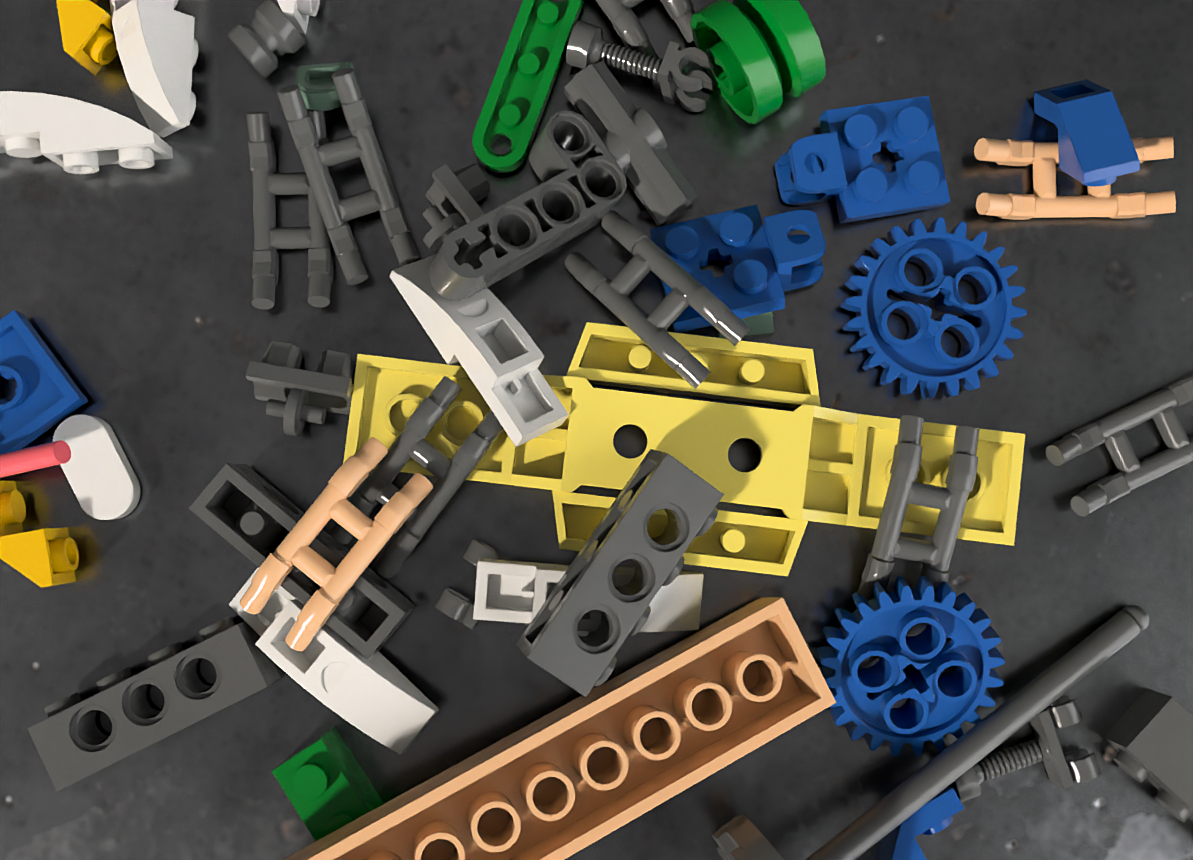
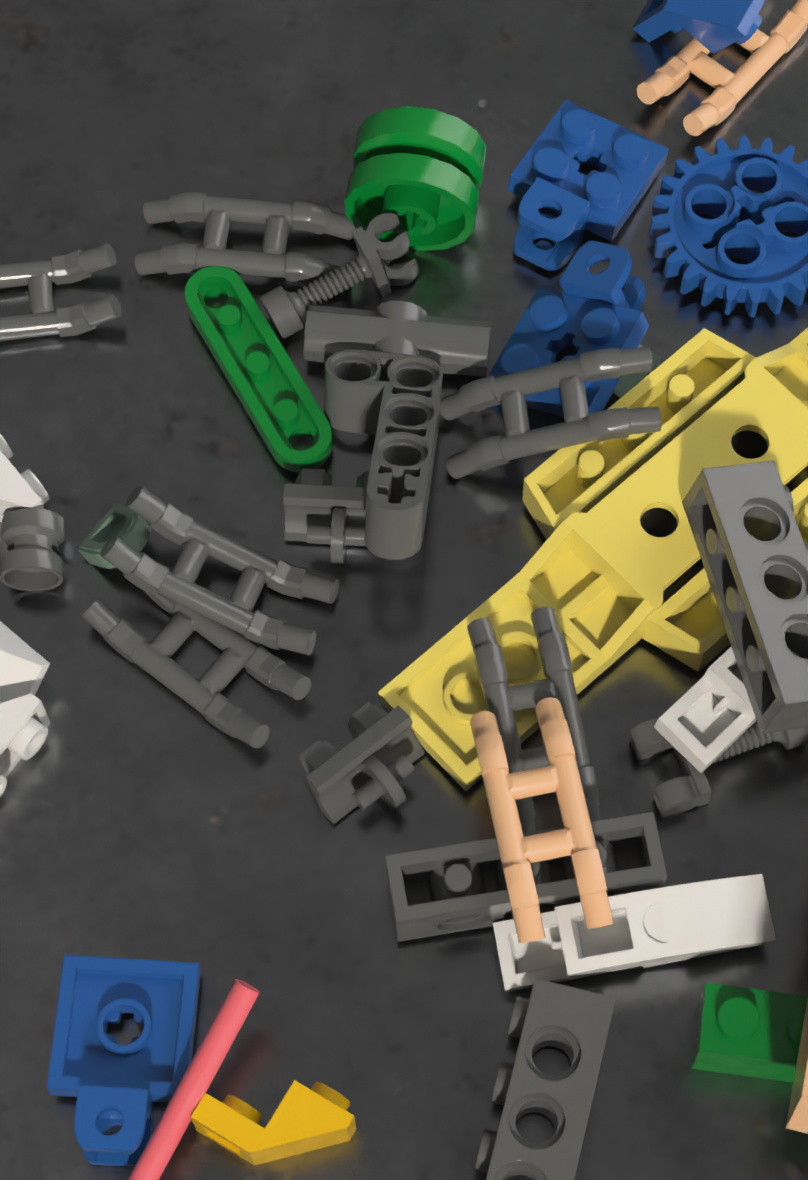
camera: 40 degrees left, 20 degrees down
white tile [53,415,141,520] -> none
white slope [390,254,569,447] -> none

